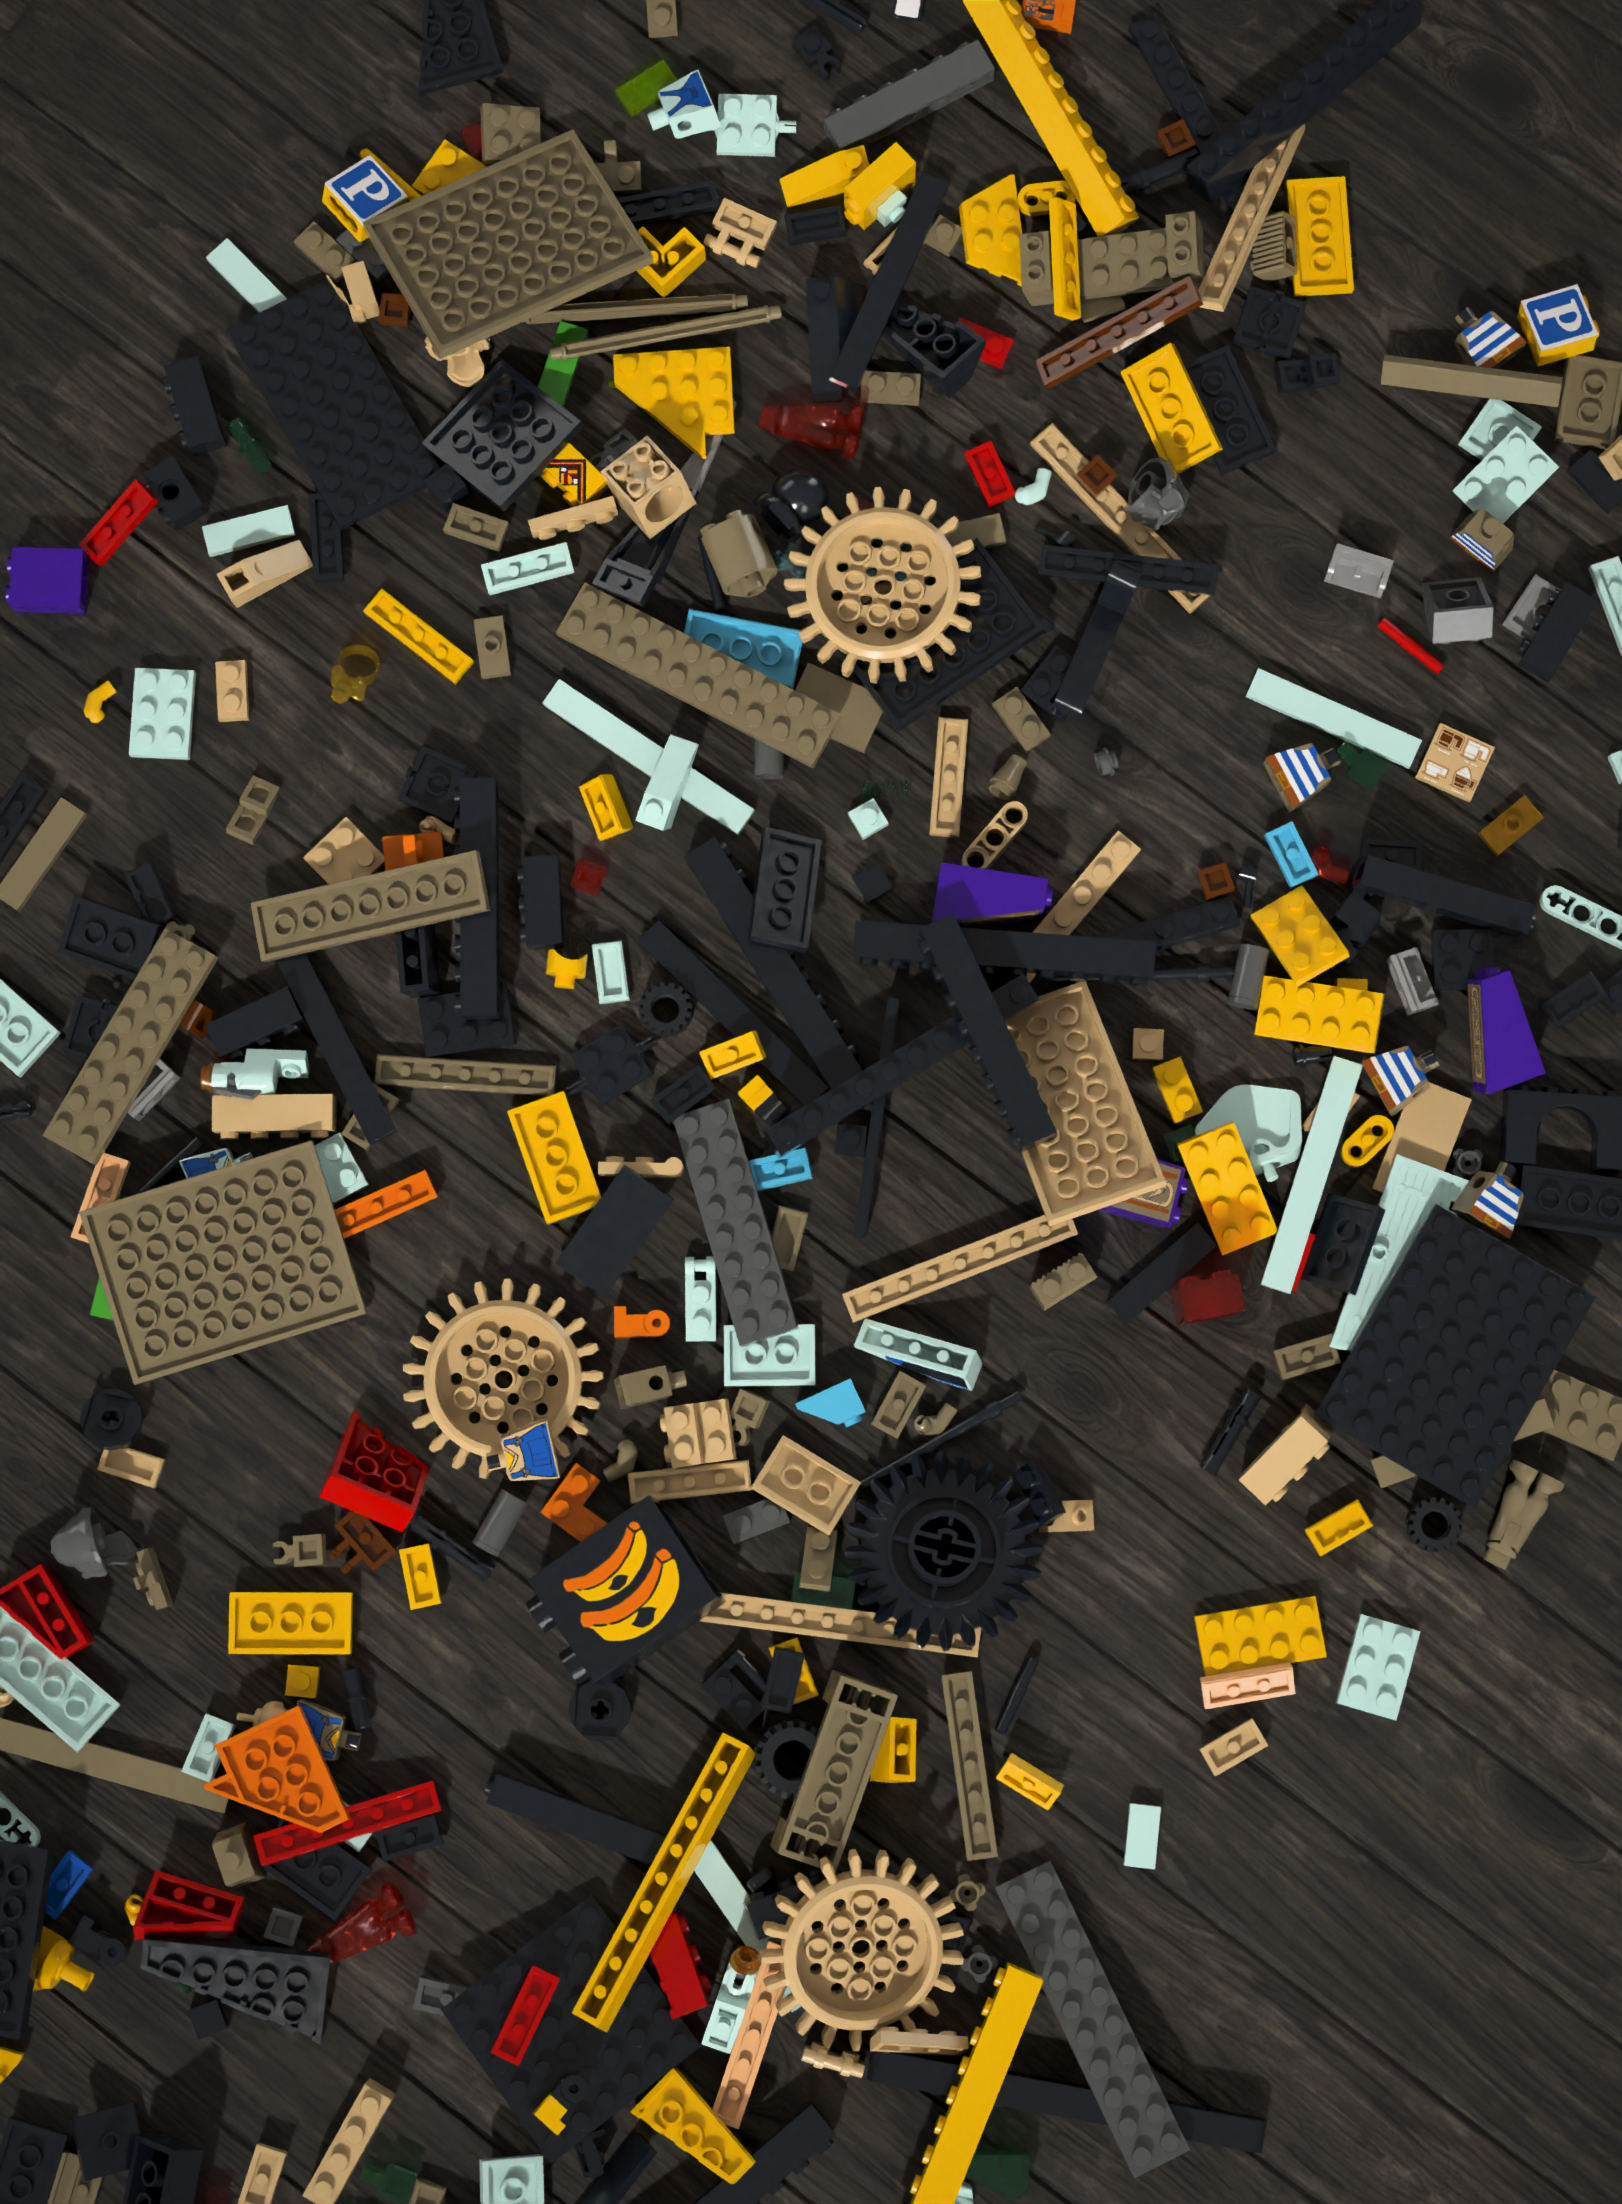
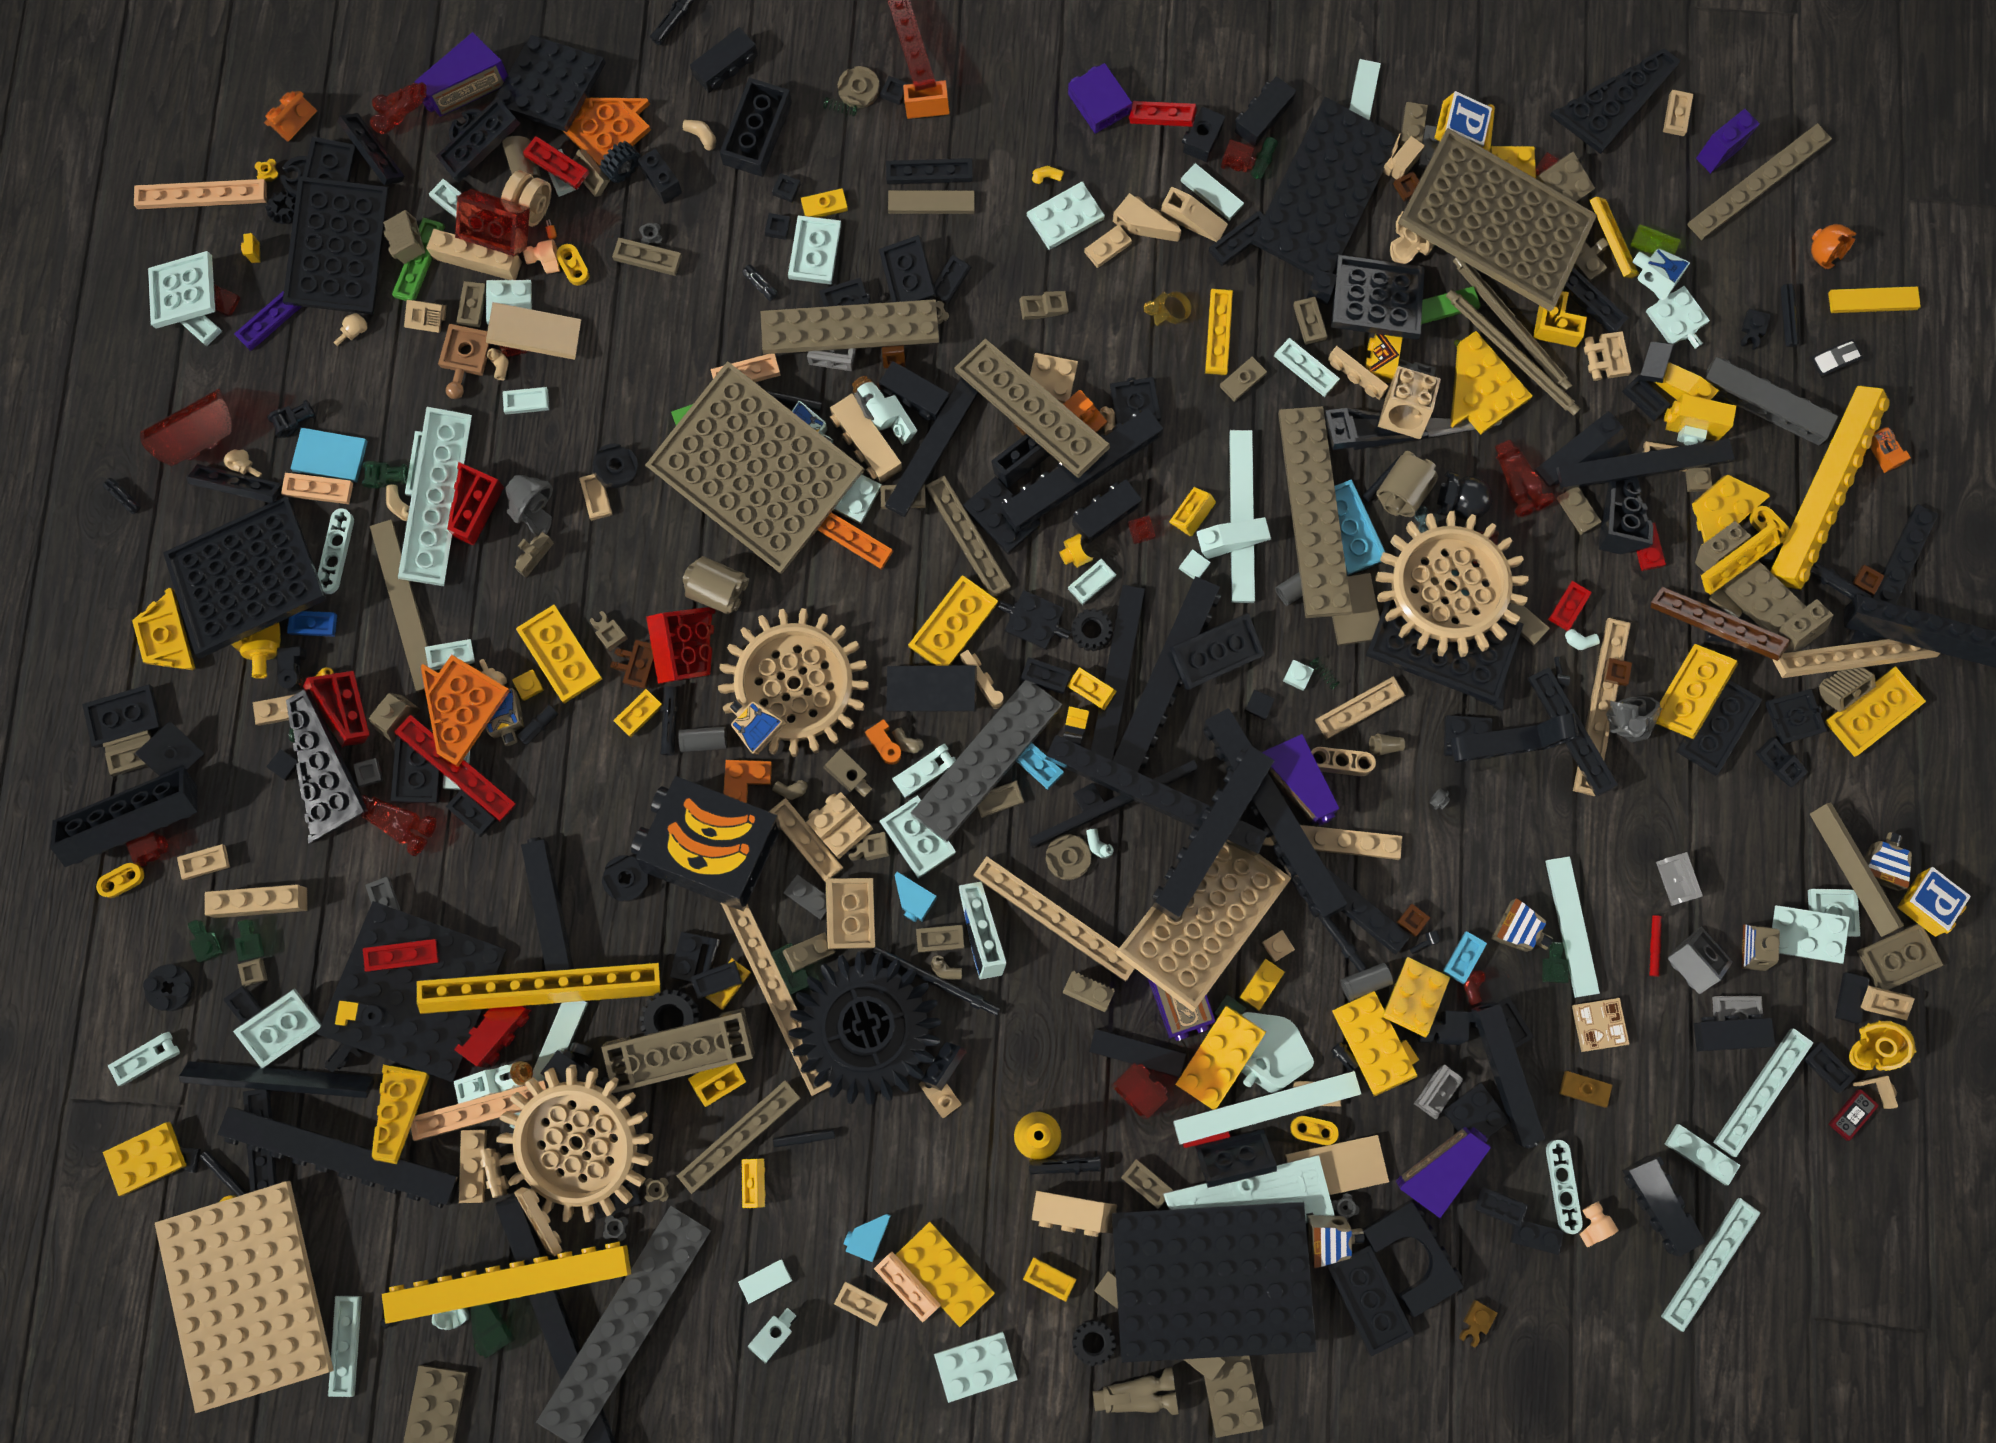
camera: 50 degrees right, 5 degrees down
dark tan plate [992,687,1051,753] -> none
torso [1362,1046,1440,1117] -> none
none -> tan plate [253,694,296,726]
none -> tan plate [459,1130,487,1203]
none -> dark tan cylinder [683,556,749,614]
none -> light aqua torso [748,1308,798,1363]
none -> medium azure slope [844,1214,891,1262]
none -> dark tan arm [892,727,924,753]
none -> yellow cone [1014,1112,1061,1160]
none -> dark tan tile [1046,834,1091,880]
none -> light aqua arm [1086,829,1114,858]
none -> tan slope [1113,193,1181,242]
none -> light aqua tile [1179,549,1211,579]
none -> clear red brick [1221,139,1256,172]
none -> yellow tile [1590,197,1639,279]
none -> black tile [1640,342,1673,383]

